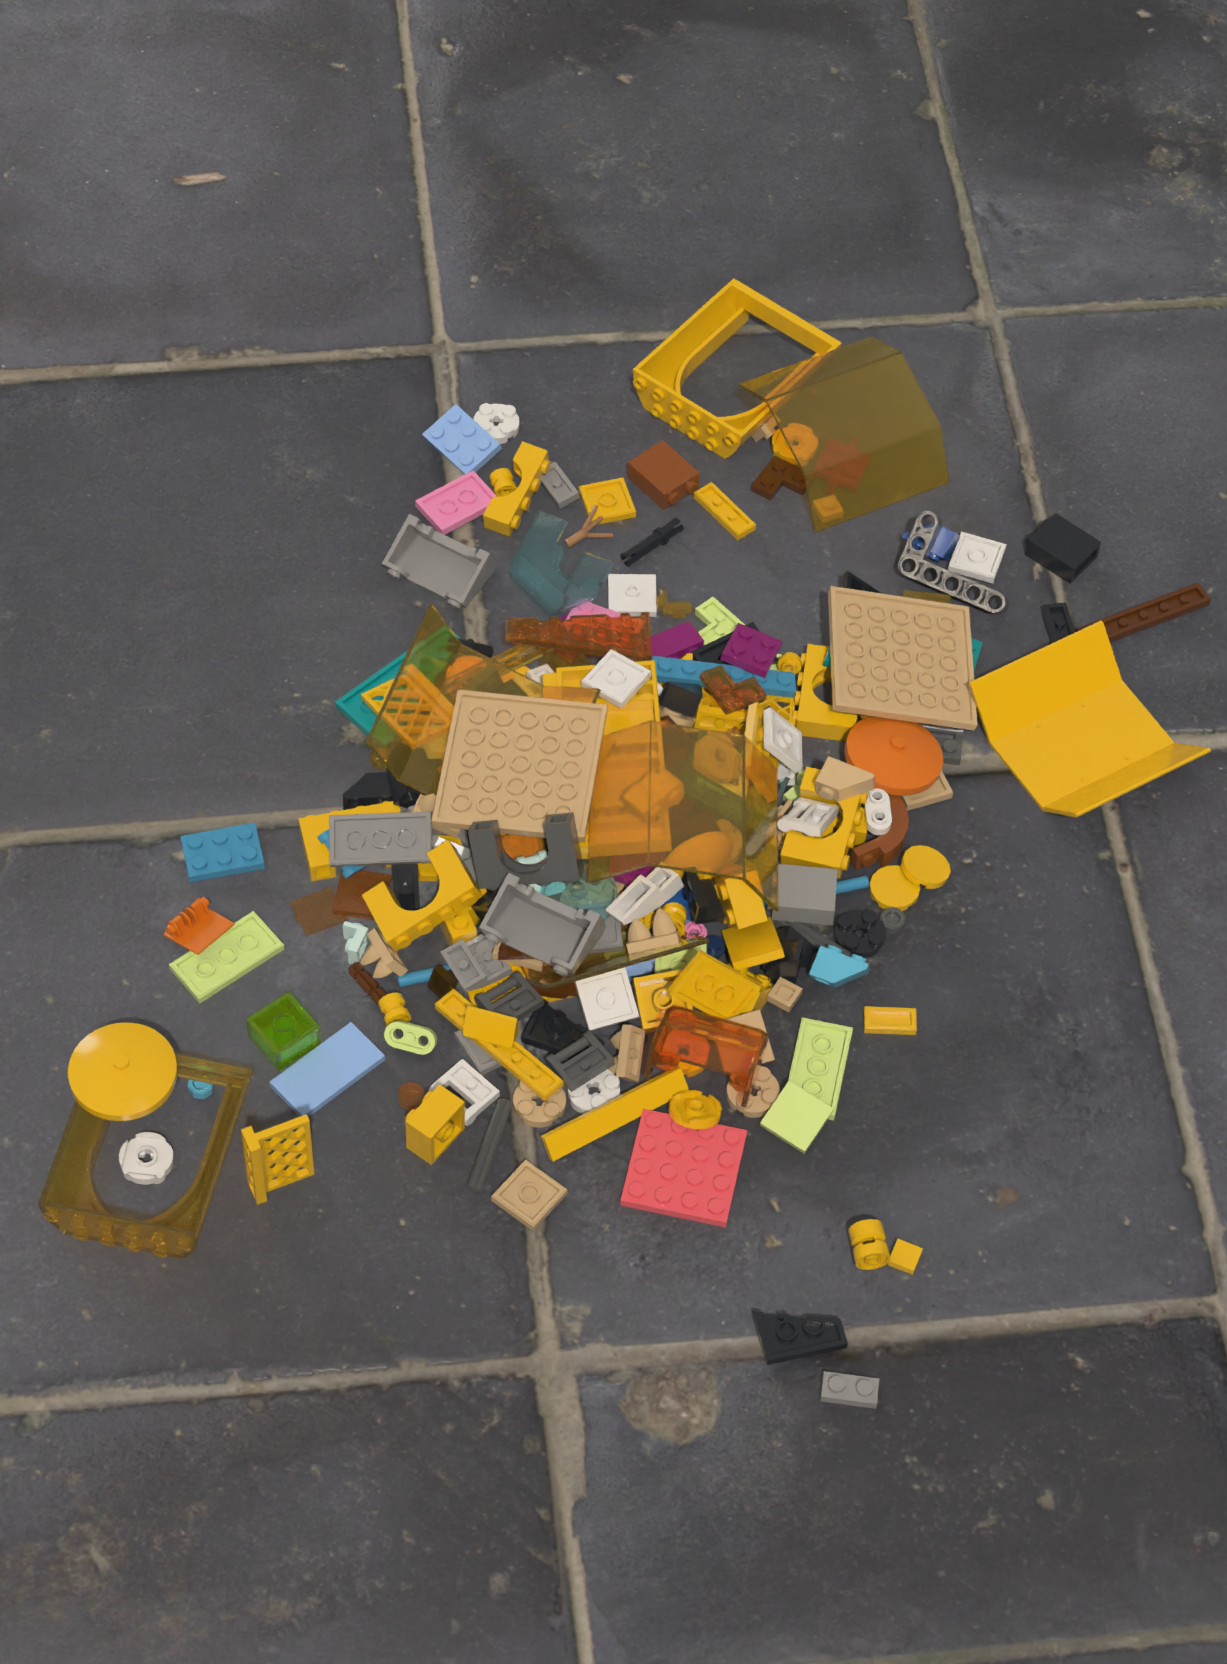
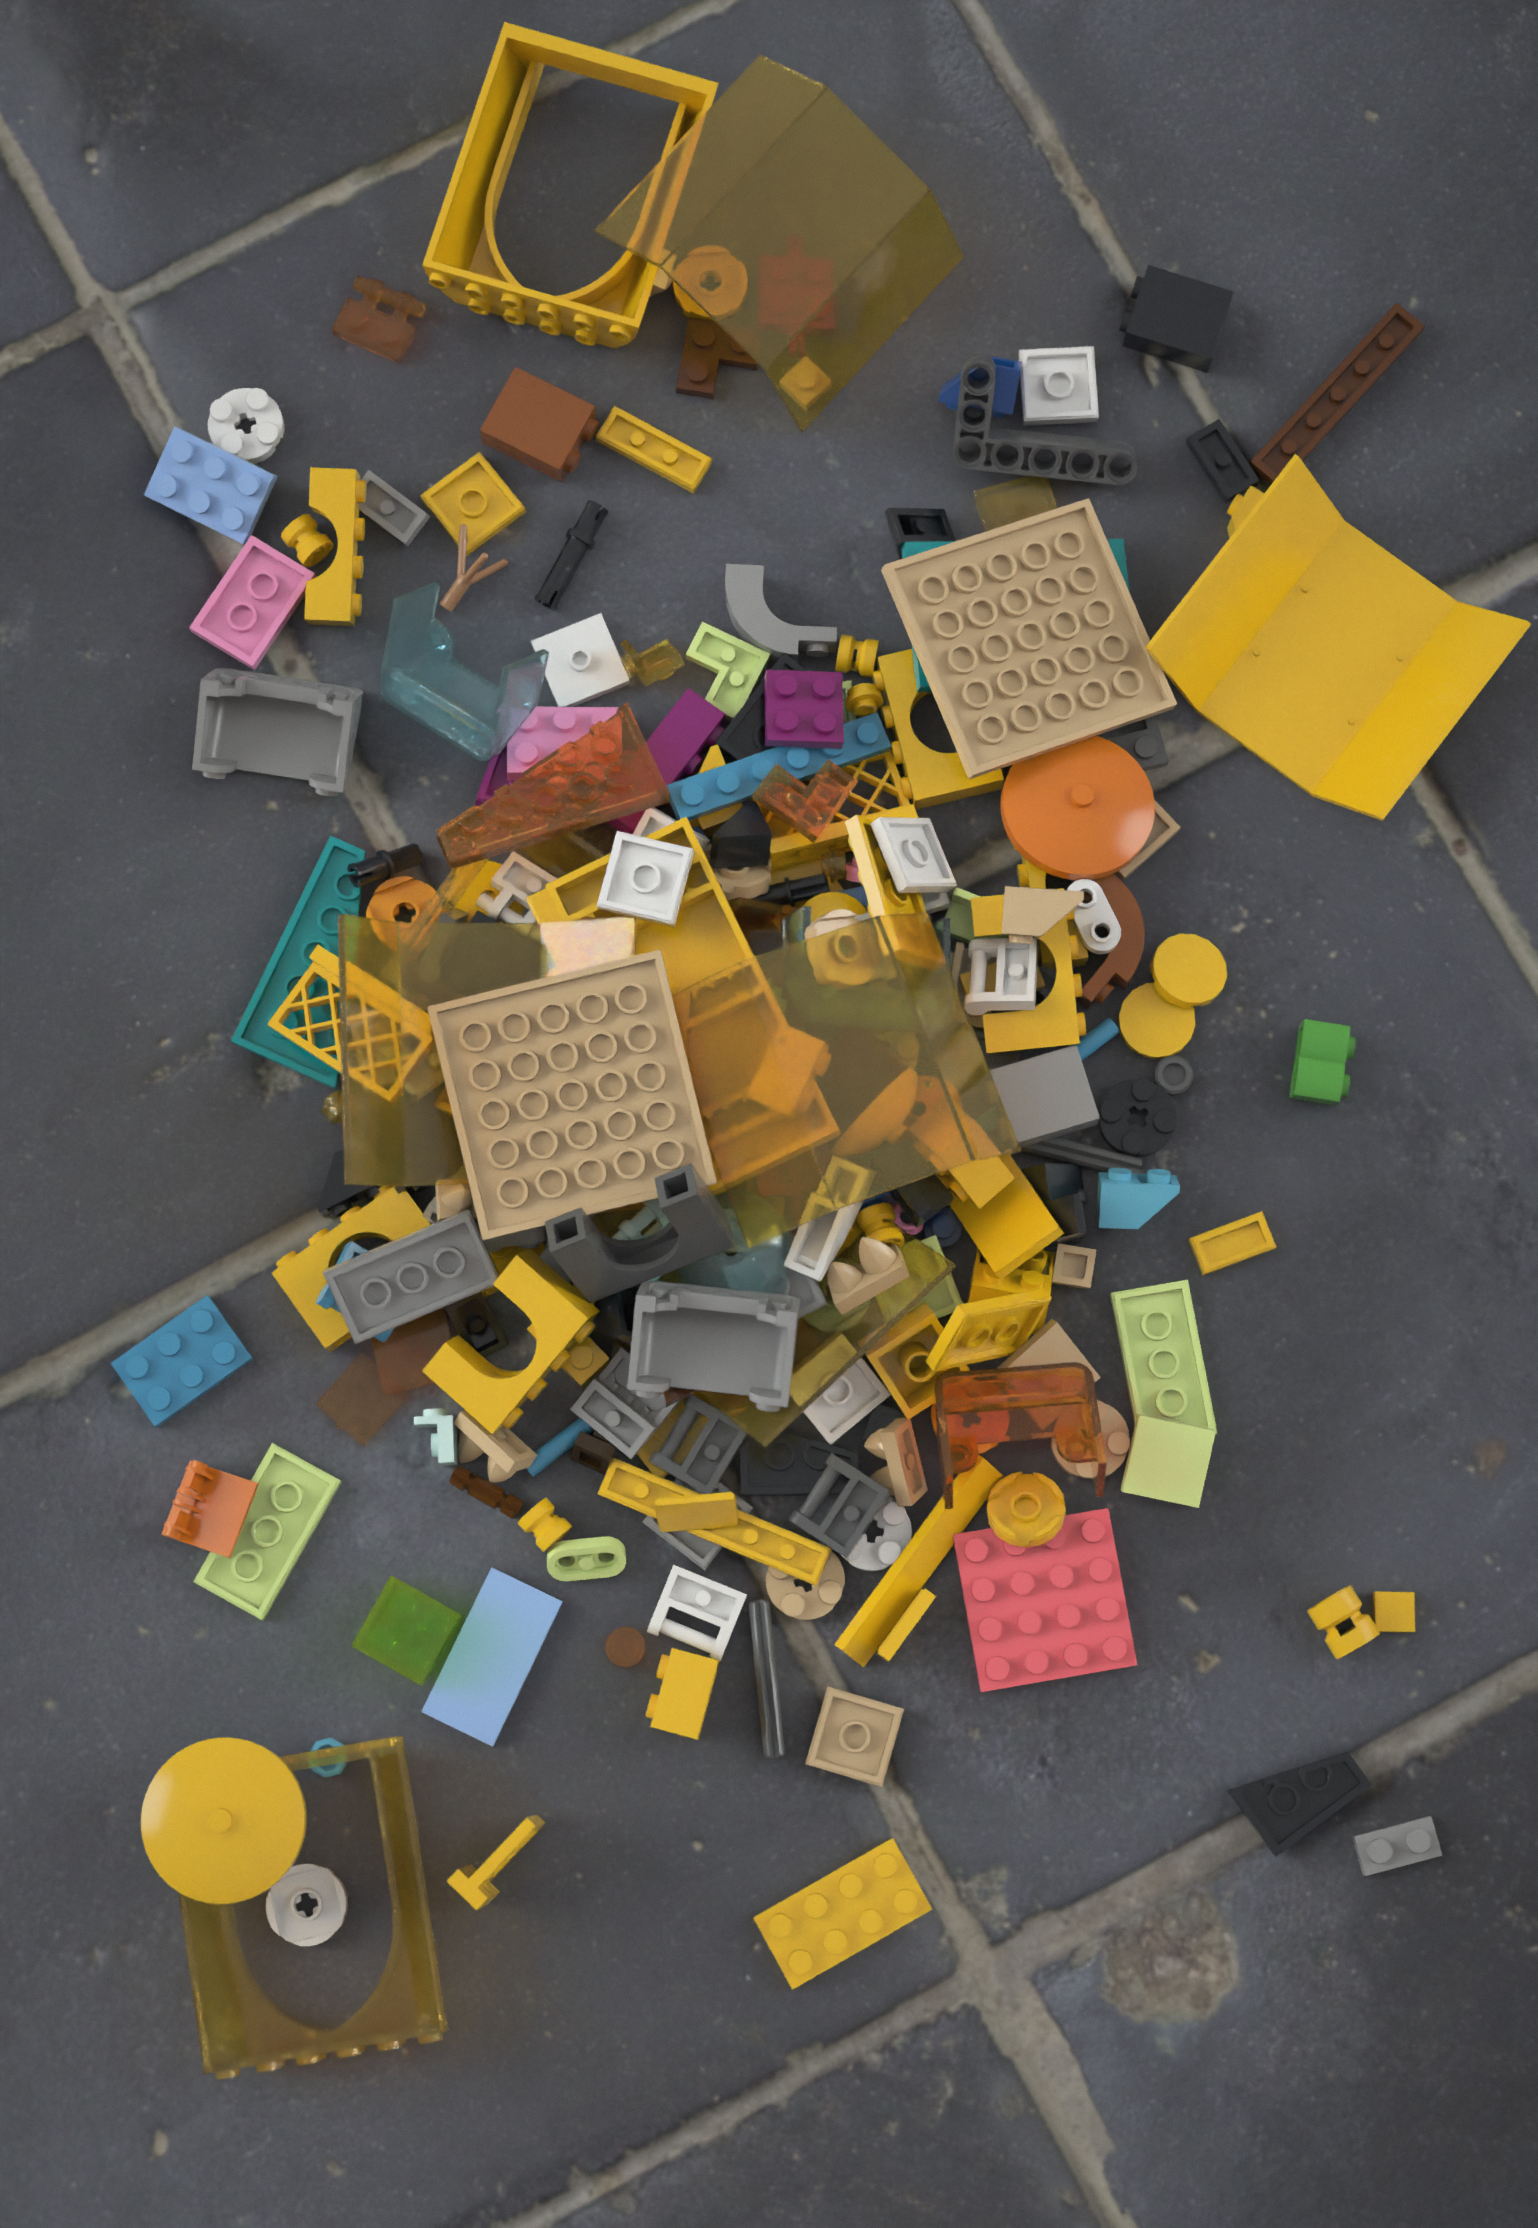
camera: 20 degrees left, 25 degrees up
none -> clear orange plate [331,275,426,364]
none -> light grey arch [725,564,837,663]
none -> yellow plate [753,1837,932,1990]
none -> yellow wheel [835,634,879,678]
none -> yellow tile [877,1589,936,1662]
none -> bright green brick [1289,1019,1355,1106]

